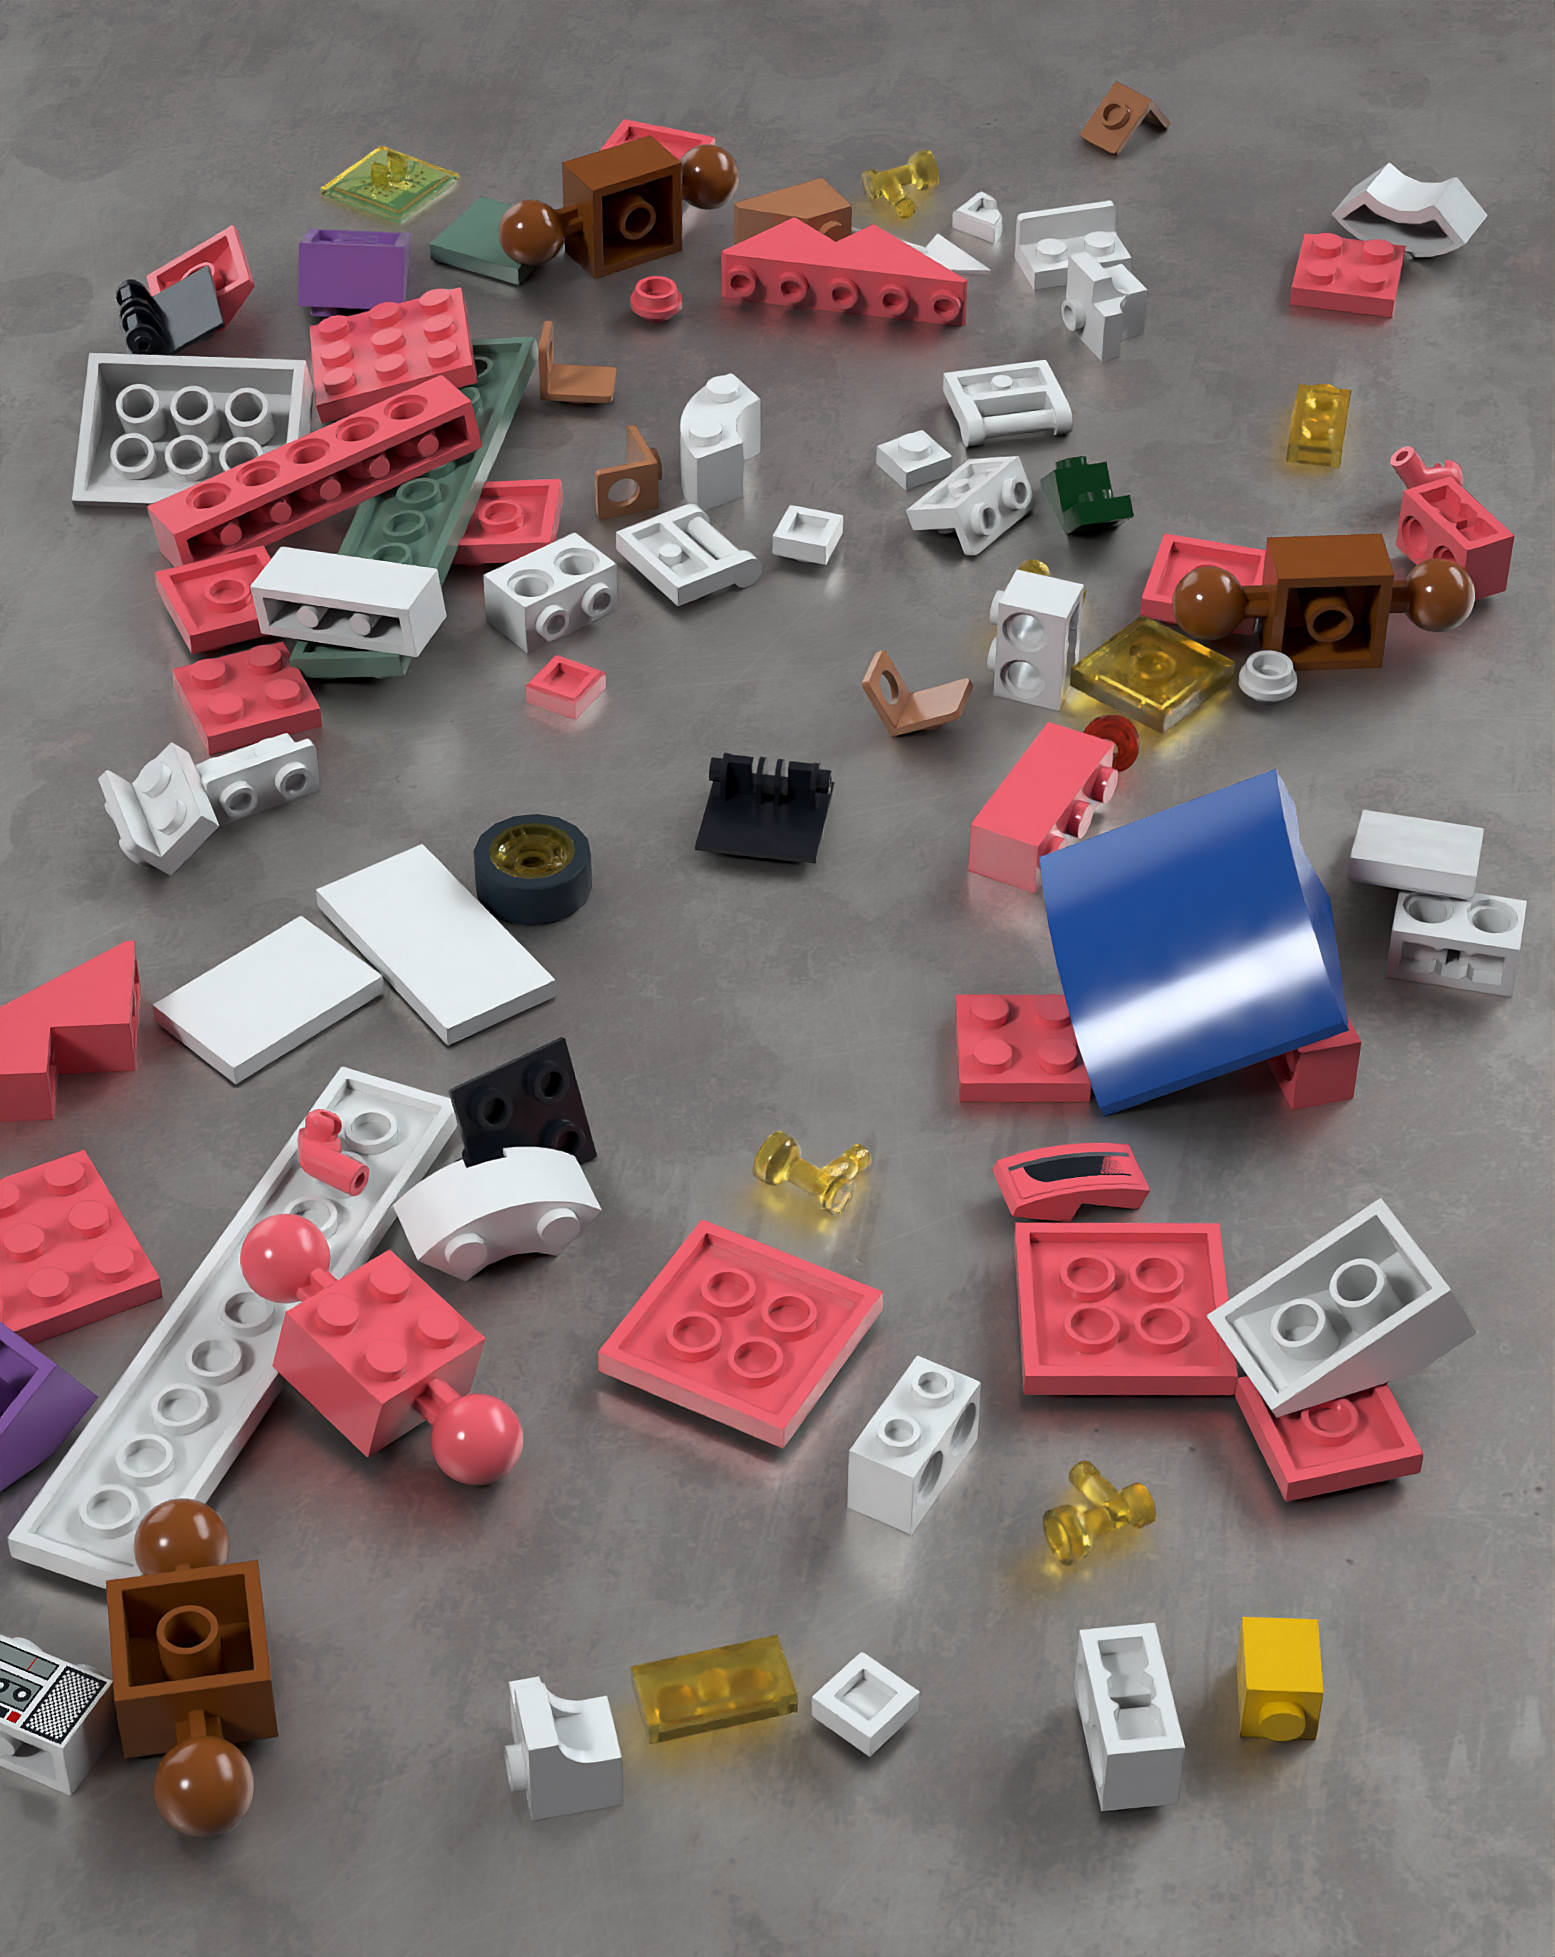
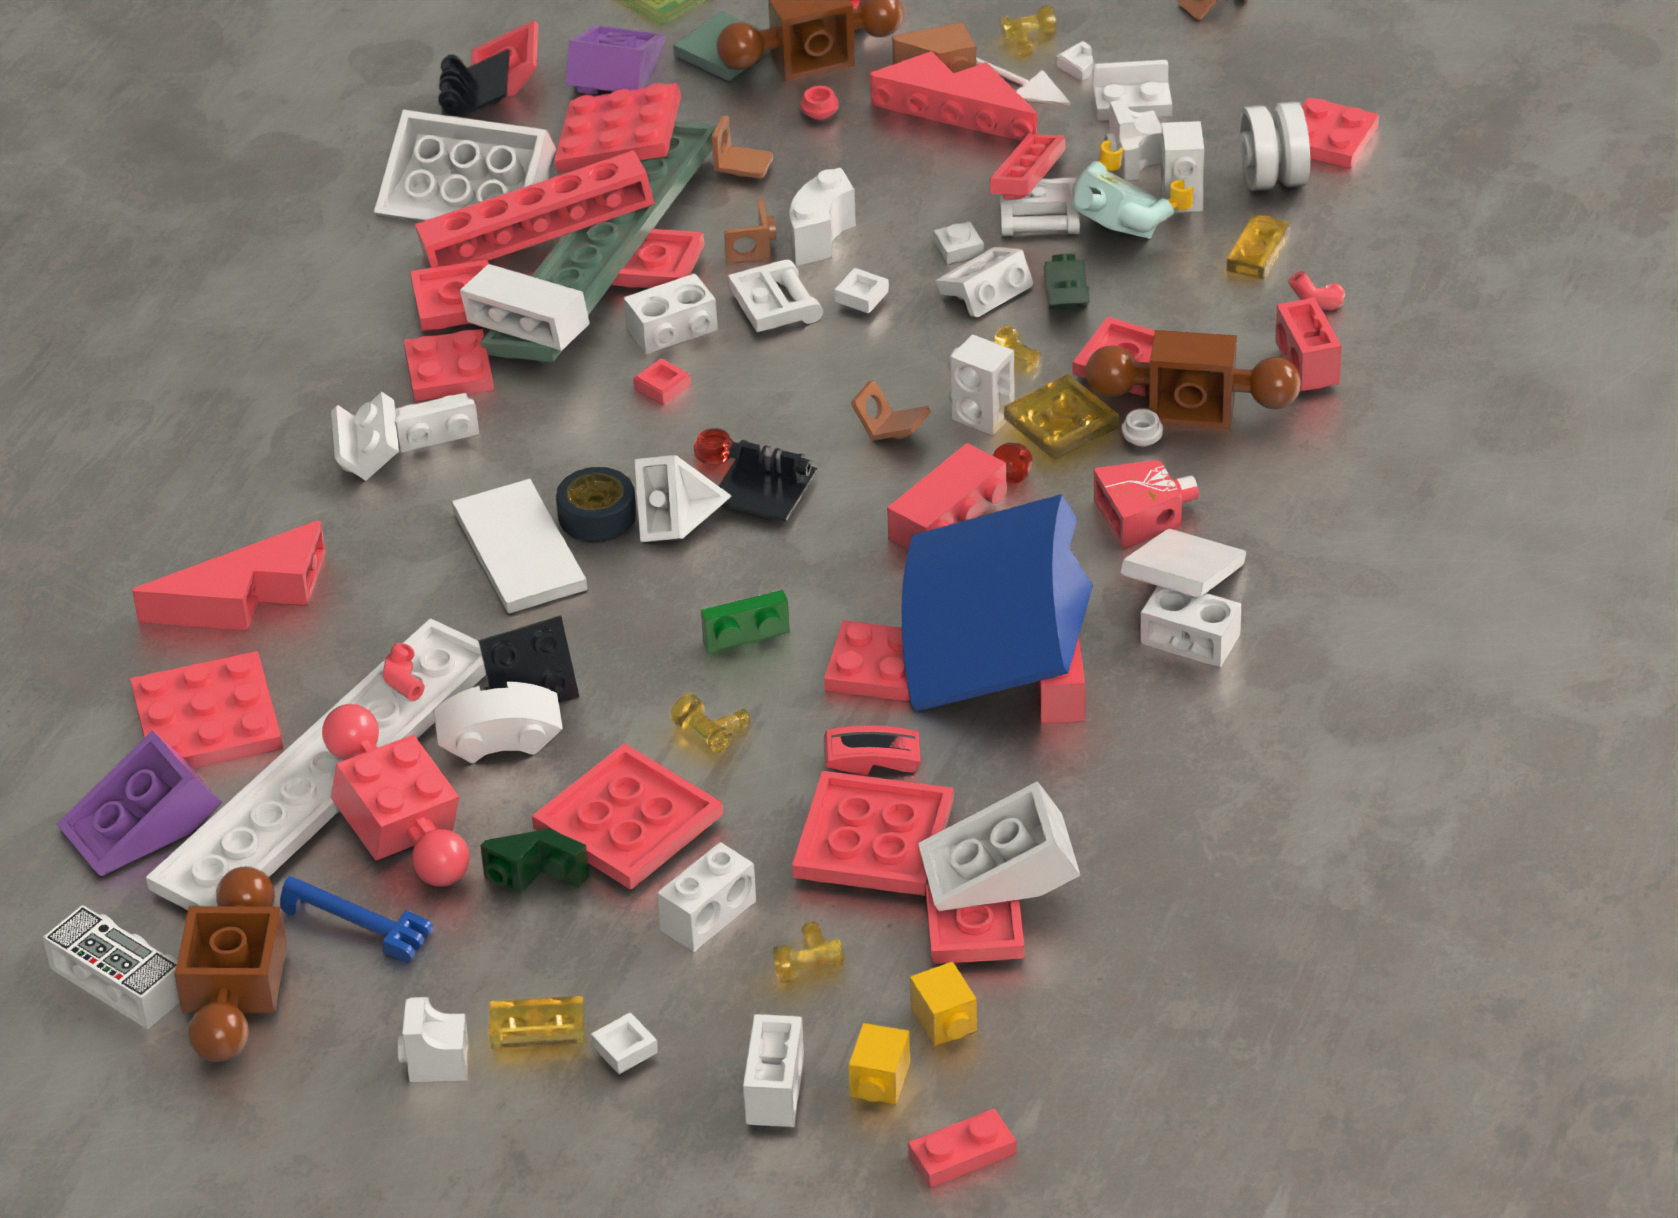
camera: 15 degrees right, 0 degrees up
white tile [152,916,384,1084] -> none
white brick [1331,162,1488,257] -> none
none -> blue hinge [280,876,434,962]
none -> dark green slope [480,828,589,894]
none -> white slope [634,455,732,543]
none -> clear red plate [694,428,733,466]
none -> green plate [701,590,790,652]
none -> coral plate [908,1108,1017,1188]
none -> yellow brick [910,961,977,1046]
none -> coral plate [990,134,1065,200]
none -> light aqua torso [1071,140,1193,239]
none -> coral torso [1094,460,1199,549]
none -> white brick [1161,121,1204,212]
none -> white wheel [1239,101,1310,192]

